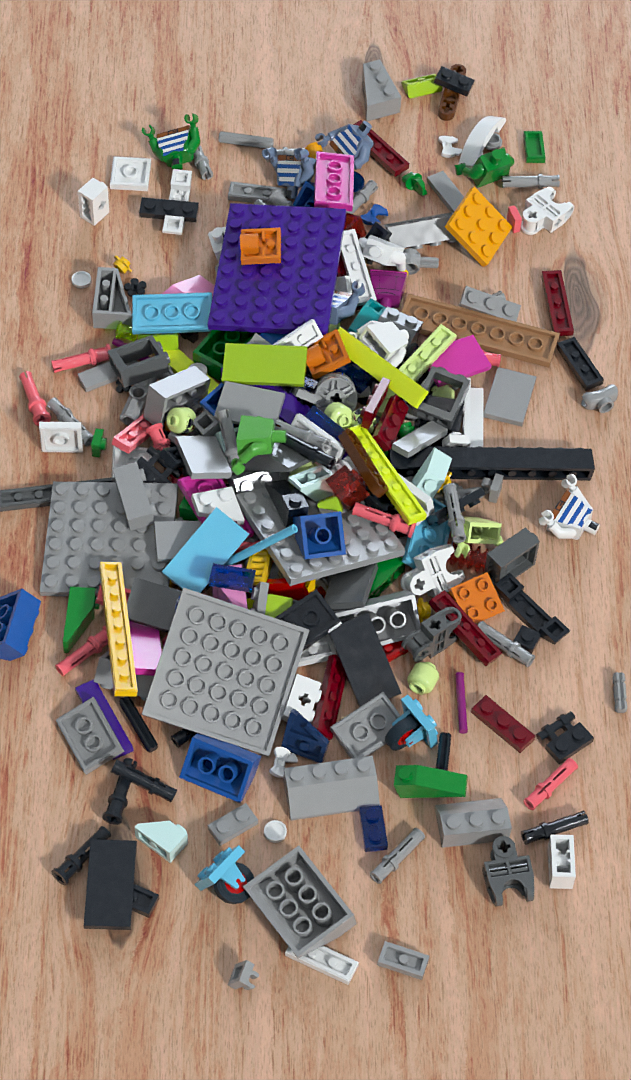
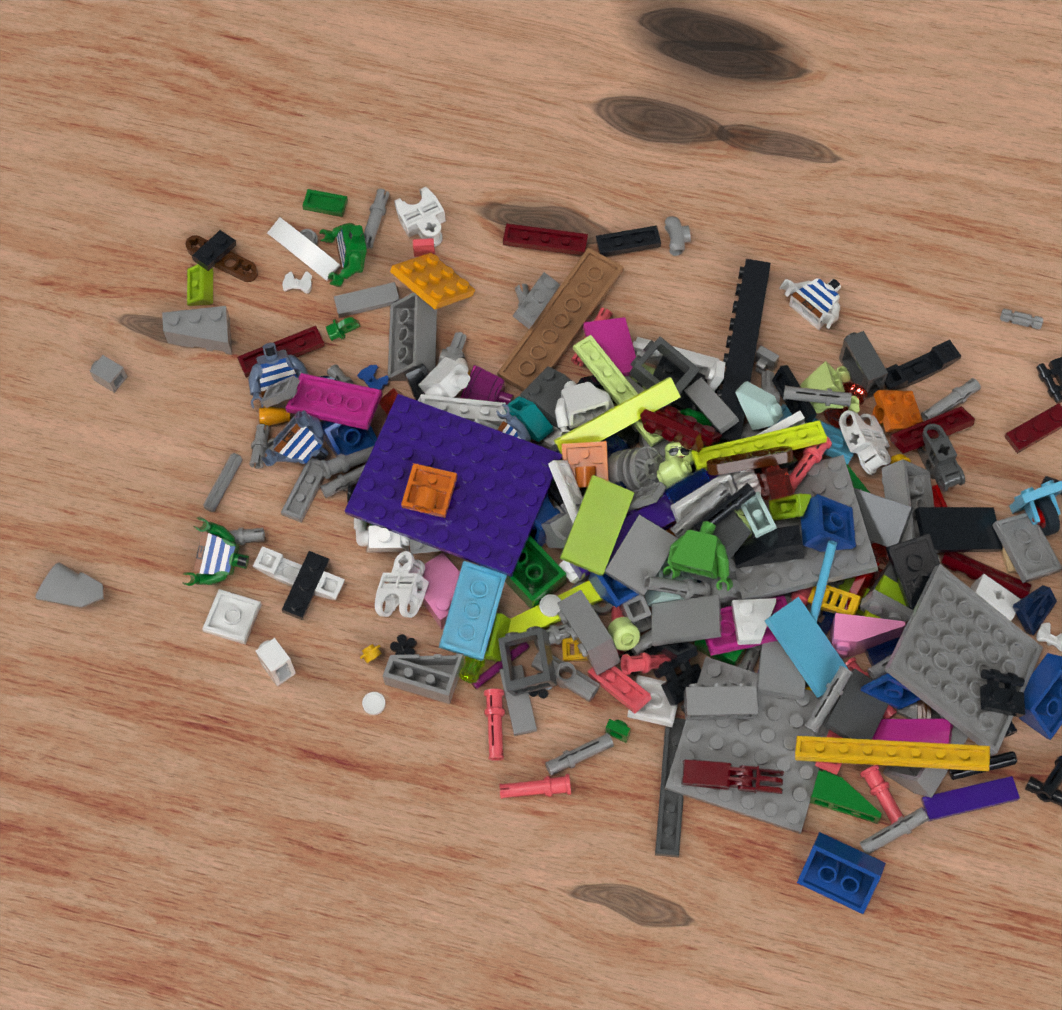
camera: 70 degrees left, 10 degrees up
white tile [39,422,83,453] -> none
light grey tile [56,697,124,775] -> none
clear blue plate [209,563,256,593] -> none
yellowish green head [407,662,439,695] -> none
magenta bar [455,672,468,734] -> none
light grey tile [483,367,536,427] -> none
black plate [513,625,542,654] -> none
none -> light grey panel [35,562,104,608]
none -> light grey brick [90,355,127,393]
none -> light grey plate [260,375,300,408]
none -> white piece [375,551,429,618]
none -> dark red arm [681,759,784,794]
none -> light grey pin [804,666,853,734]
none -> light grey pin [860,807,930,855]
none -> black plate [980,669,1025,717]

